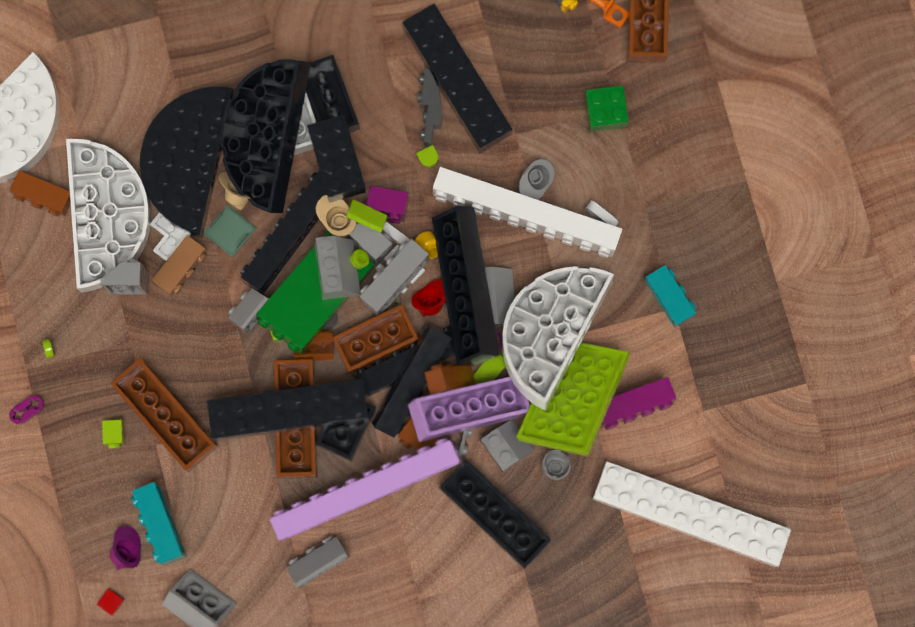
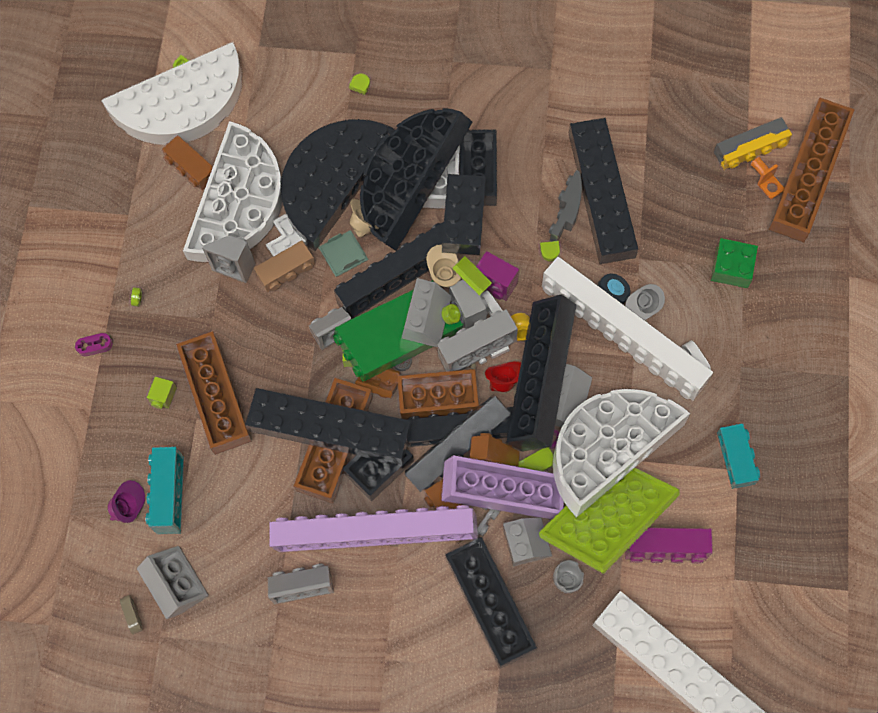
camera: 25 degrees right, 10 degrees down
red tile [96,589,124,616] -> none
none -> lime tile [349,74,370,95]
none -> black wheel [597,273,631,304]

